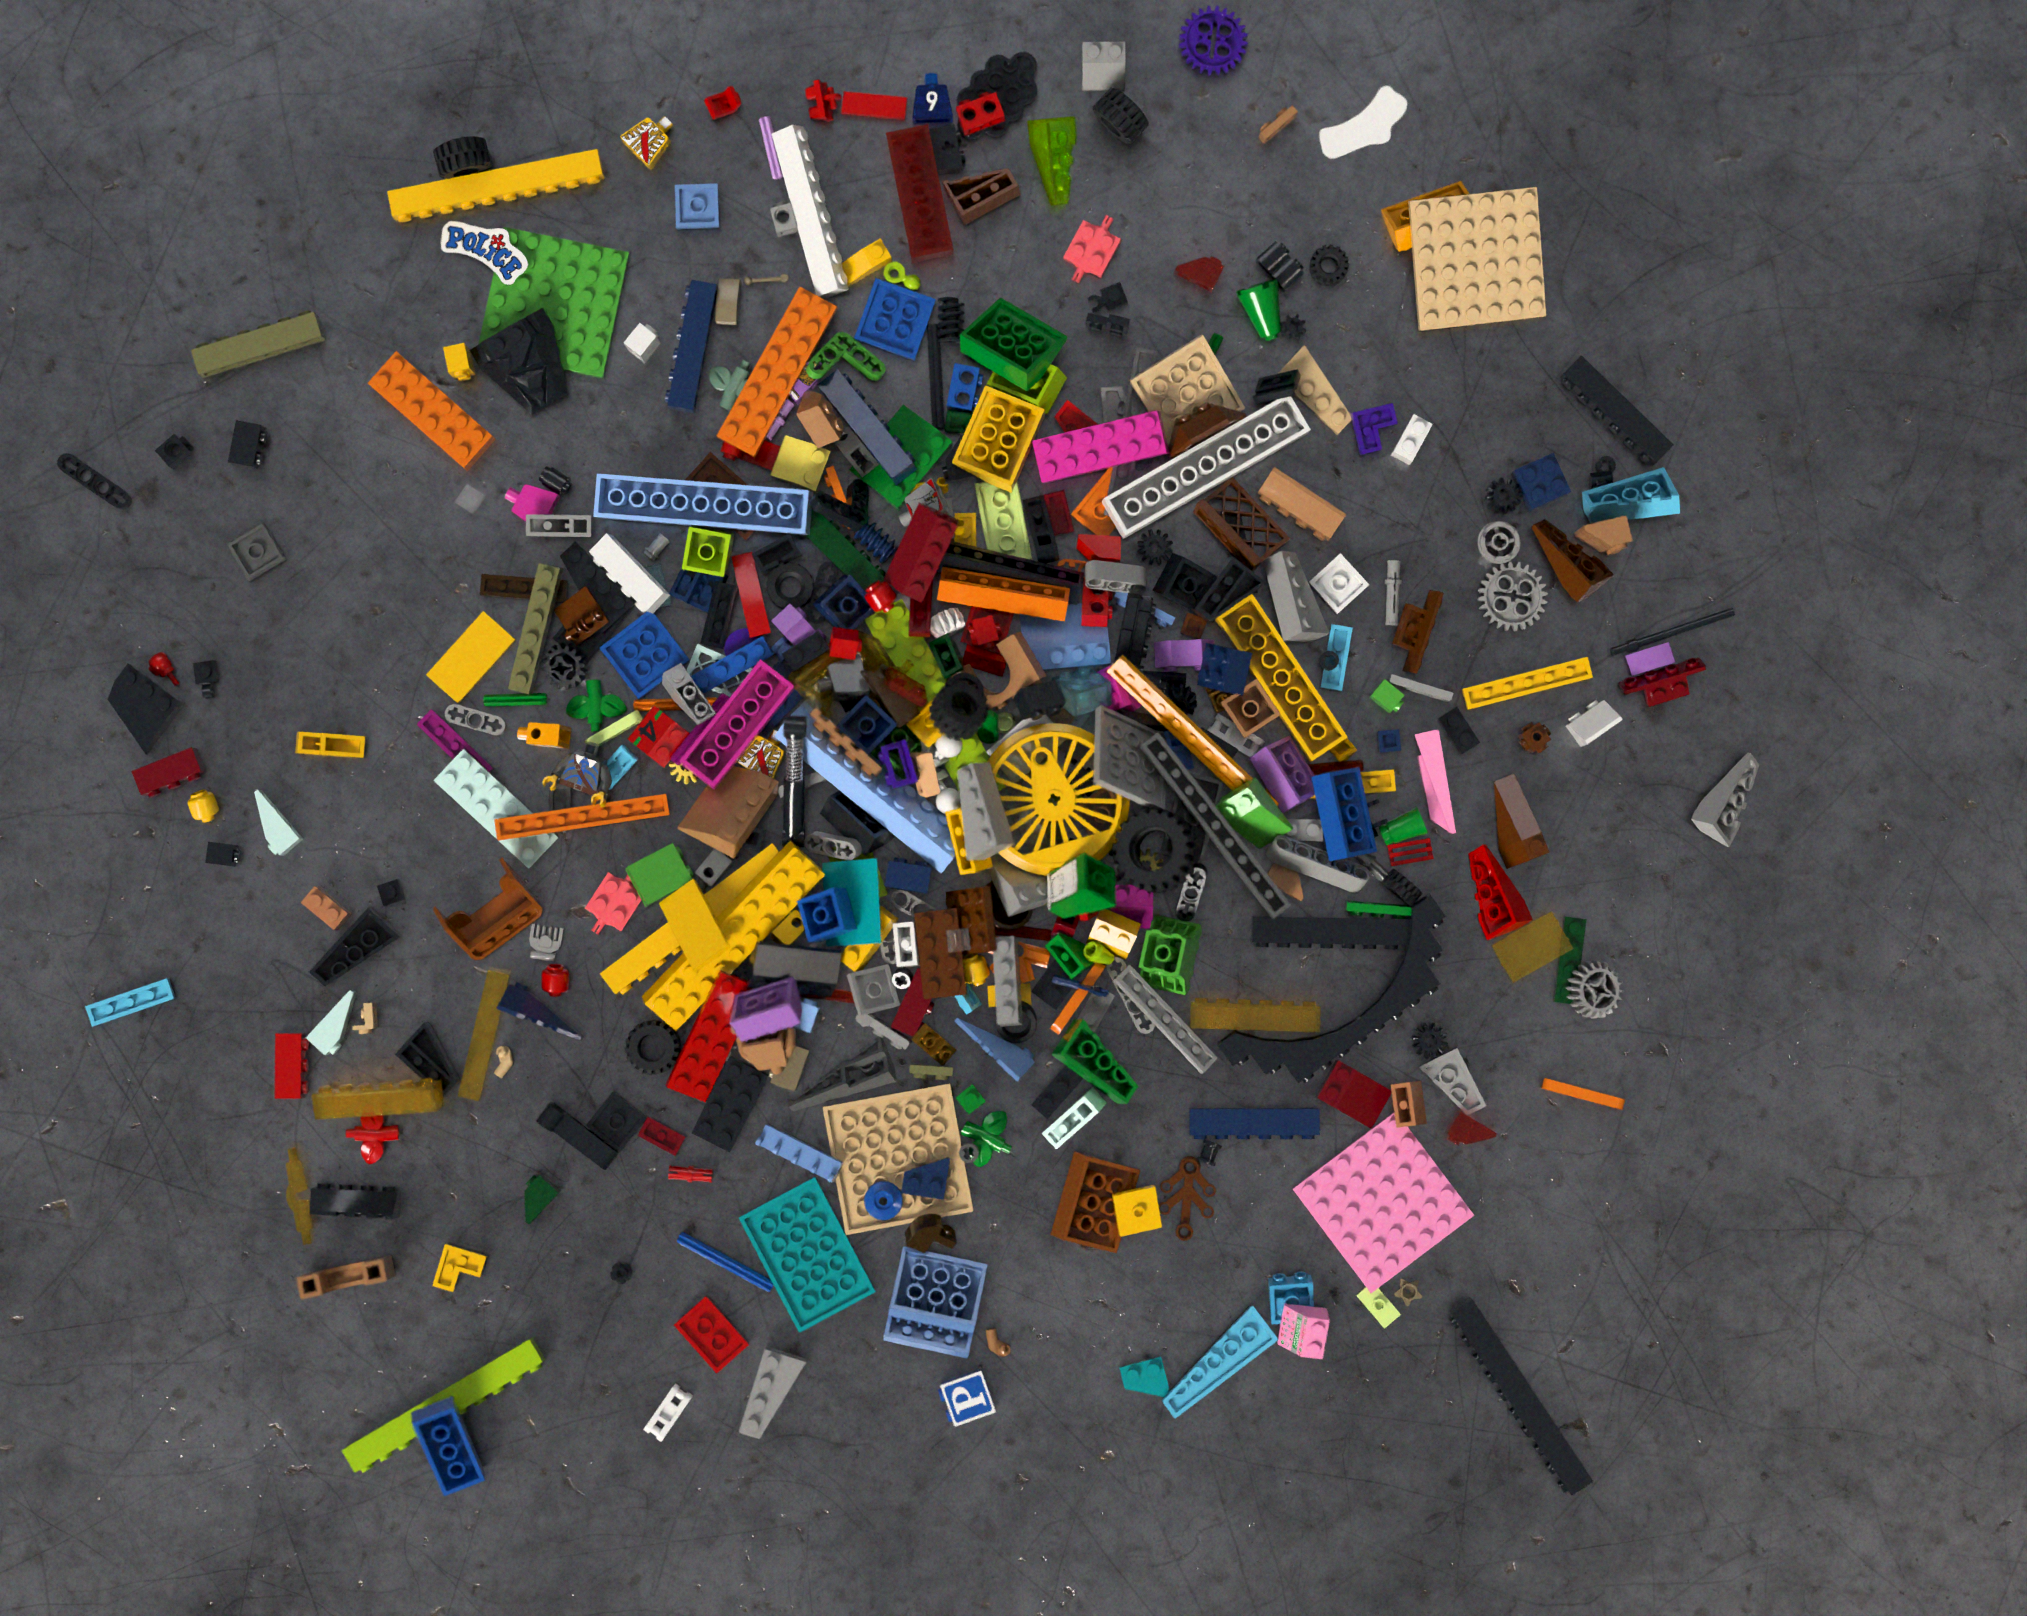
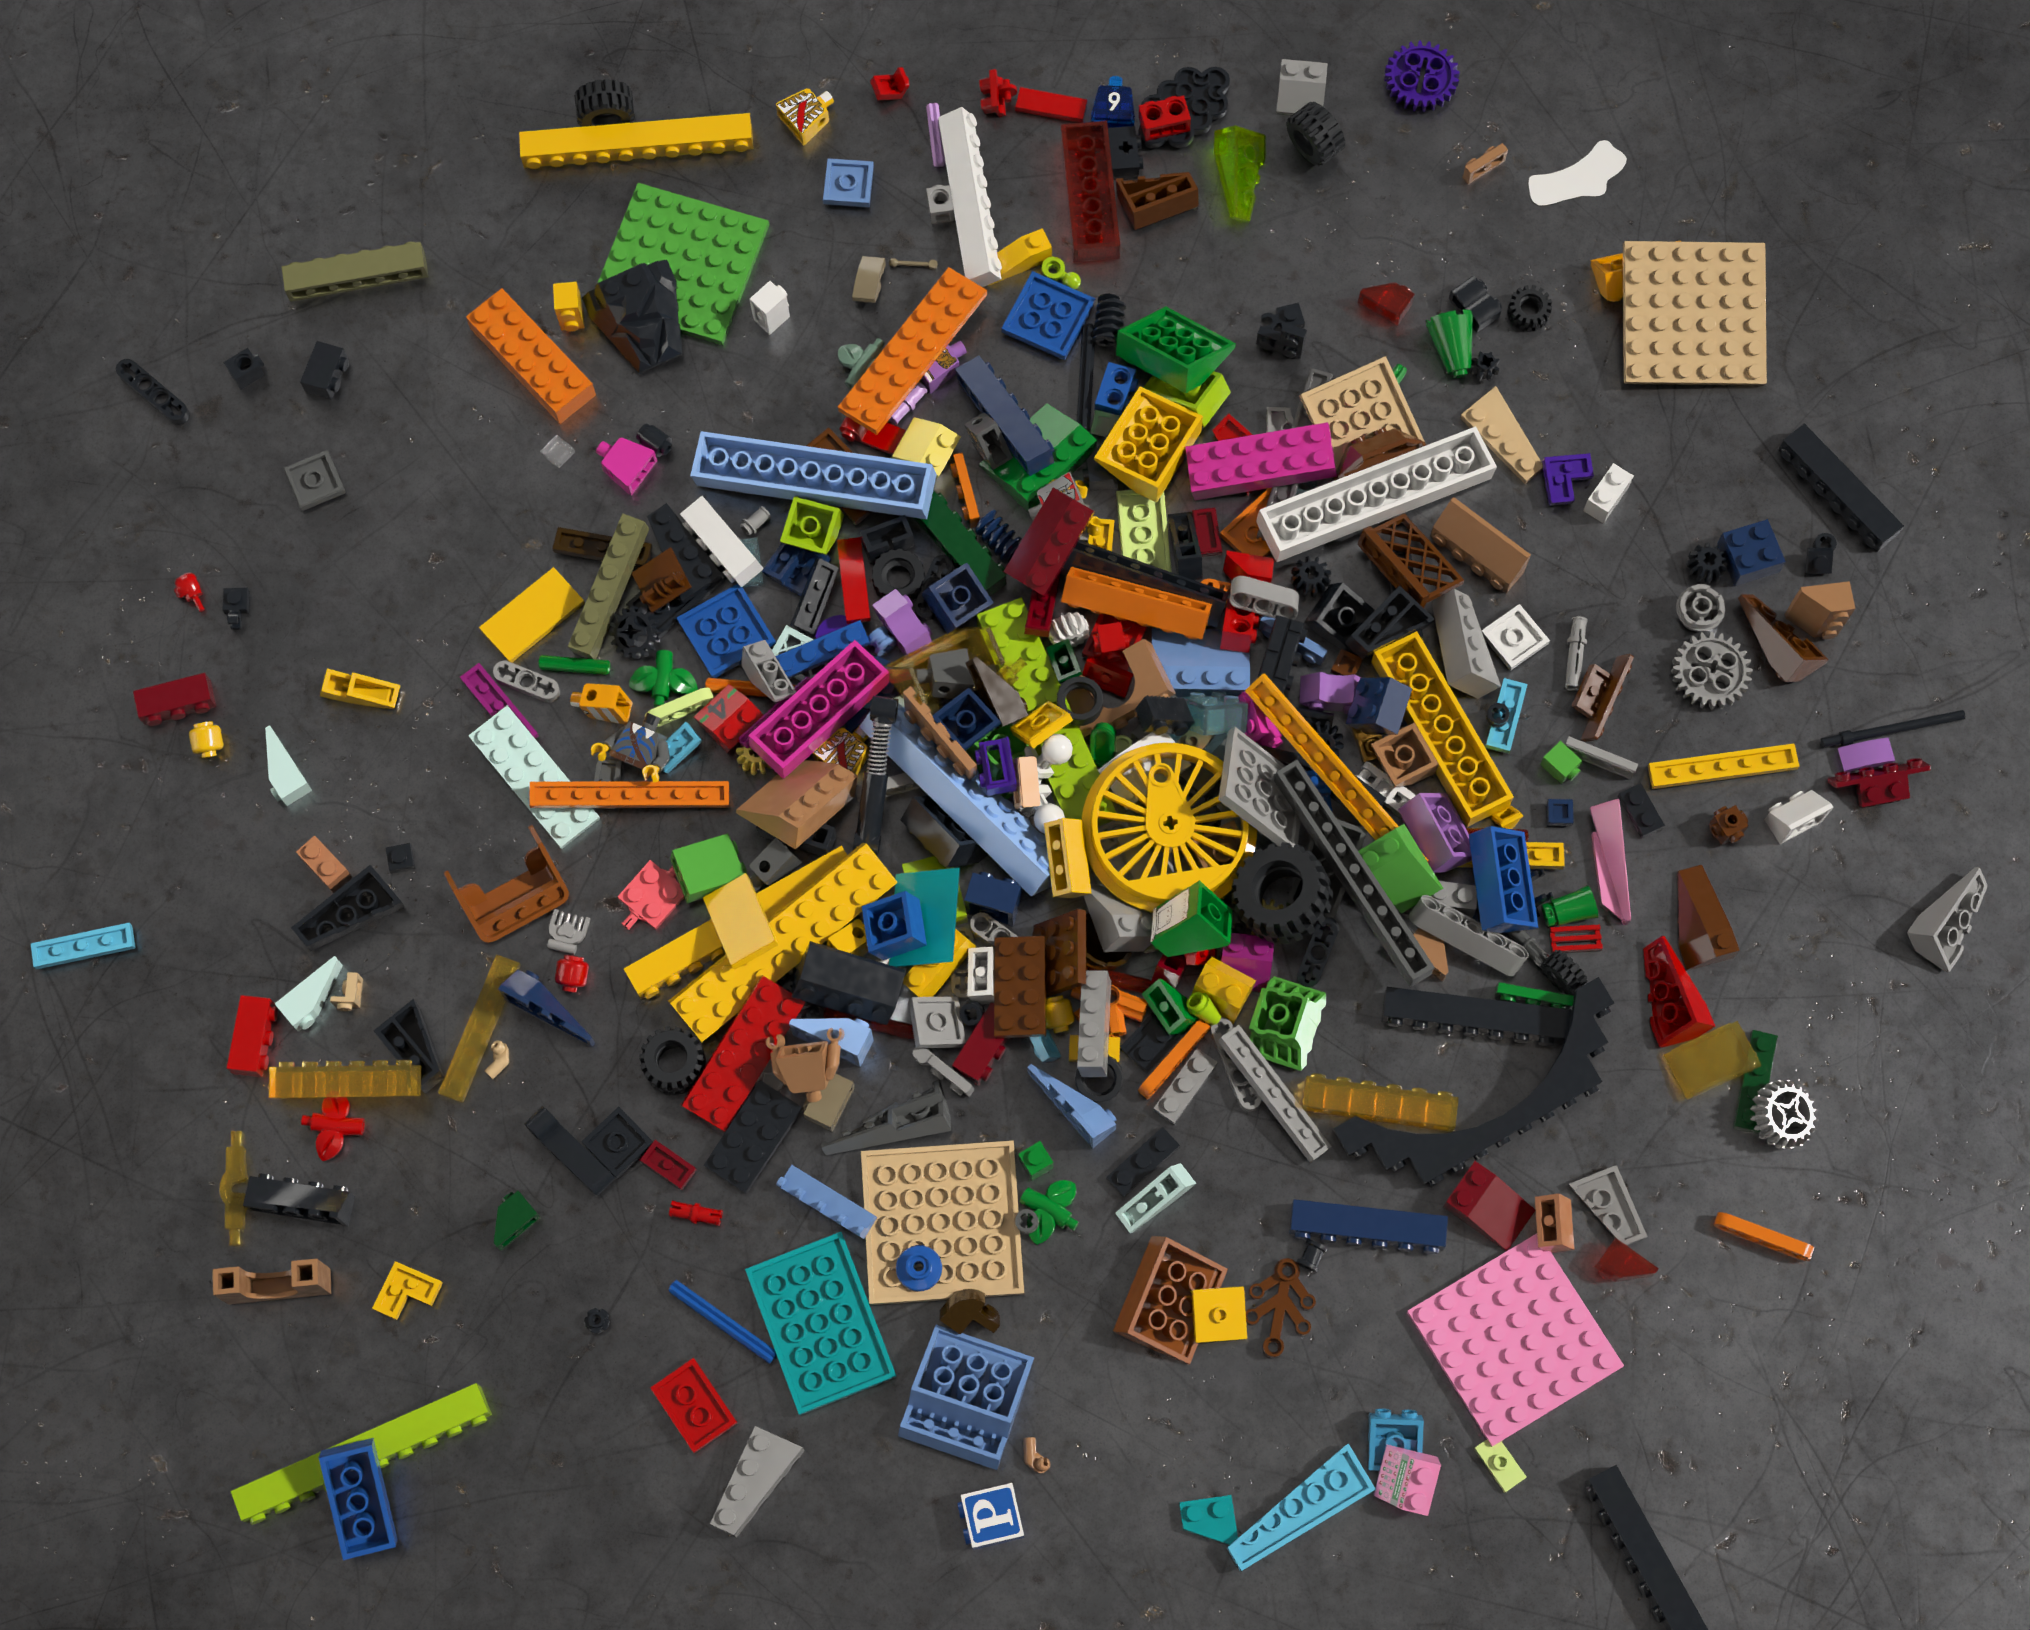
camera: 10 degrees right, 15 degrees down
black wedge [107,663,185,755] -> none
black brick [205,842,241,867] -> none
sticker [441,221,528,285] -> none
light grey slope [526,514,591,537] -> none
white plate [644,1383,693,1442] -> none
dark blue brick [665,280,718,413] -> none
medium lavender slope [730,977,803,1042] -> none
black plate [782,631,829,672] -> none
medium nougat slope [796,391,844,448] -> none
light grey beam [804,831,862,860] -> none
bright green beam [806,332,885,381] -> none
black beam [809,479,869,531] -> none
red brick [829,627,862,660] -> none
red head [864,580,897,613] -> none
clear red plate [885,666,927,708] -> none
dark blue wing [901,1158,950,1200] -> none
olive plate [909,1064,953,1080] -> none
pearl gold slope [911,1023,957,1066] -> none
black tyre [929,680,989,740] -> none
clear tile [946,928,971,952] -> none
light grey wedge [957,763,1014,861] -> none
green wedge [1051,1019,1138,1104] -> none
dark blue piece [1052,975,1109,997] -> none
coral plate [1063,215,1121,283] -> none
black plate [1253,369,1301,404] -> none
dark tan plate [1394,1279,1422,1306] -> none
black gear [1411,1023,1448,1059] -> none
medium azure wedge [1582,467,1680,524] -> none

